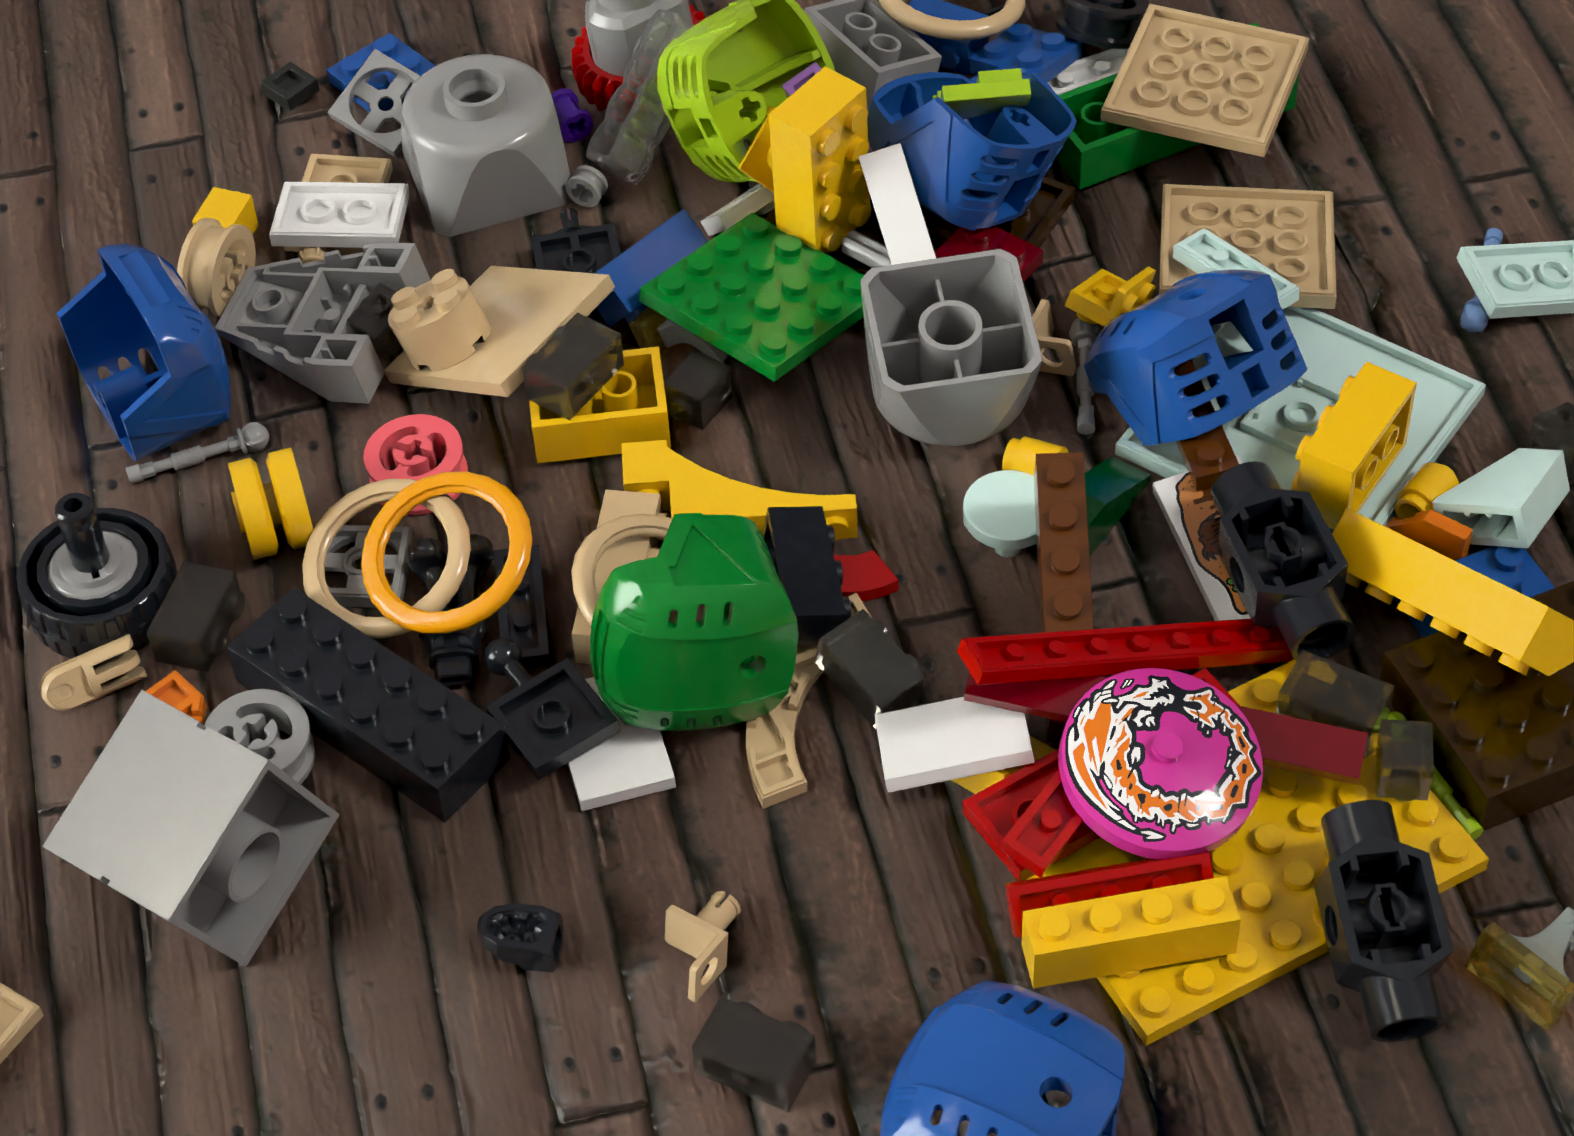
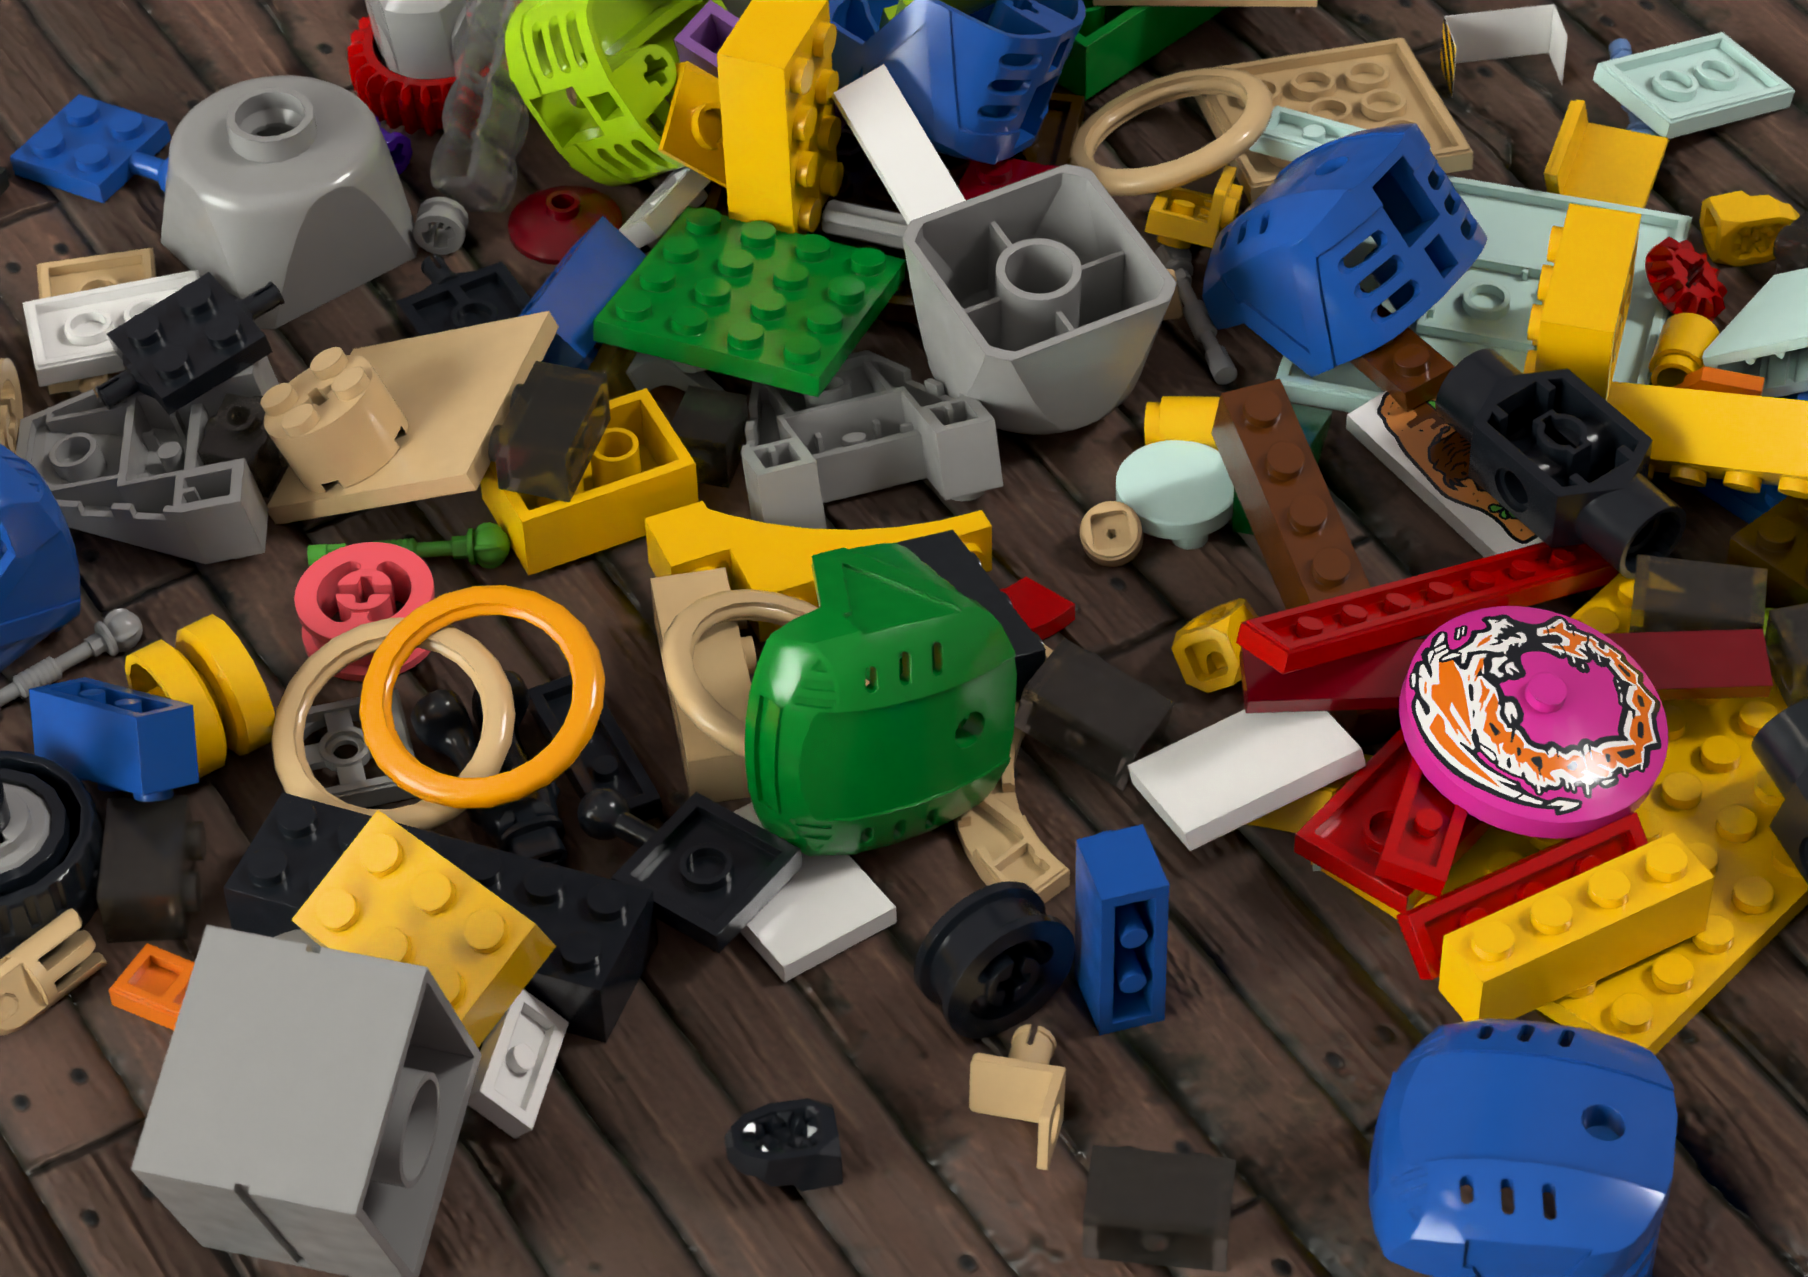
camera: 20 degrees left, 5 degrees down
light grey piece [328,49,420,158] -> none
none -> blue brick [29,677,199,802]
none -> black plate [95,272,285,415]
none -> yellow brick [292,810,556,1048]
none -> bright green piece [307,522,510,569]
none -> white plate [468,989,569,1139]
none -> dark red dish [508,185,623,265]
none -> light grey wedge [741,350,1003,529]
none -> black wheel [914,881,1075,1039]
none -> tan wedge [1069,68,1273,196]
none -> blue brick [1075,824,1169,1036]
none -> tan tile [1080,501,1144,567]
none -> yellow rock [1171,598,1259,693]
none -> white sticker [1440,4,1568,97]
none -> yellow piece [1544,99,1669,208]
none -> red gear [1645,237,1728,321]
none -> yellow rock [1699,190,1805,267]

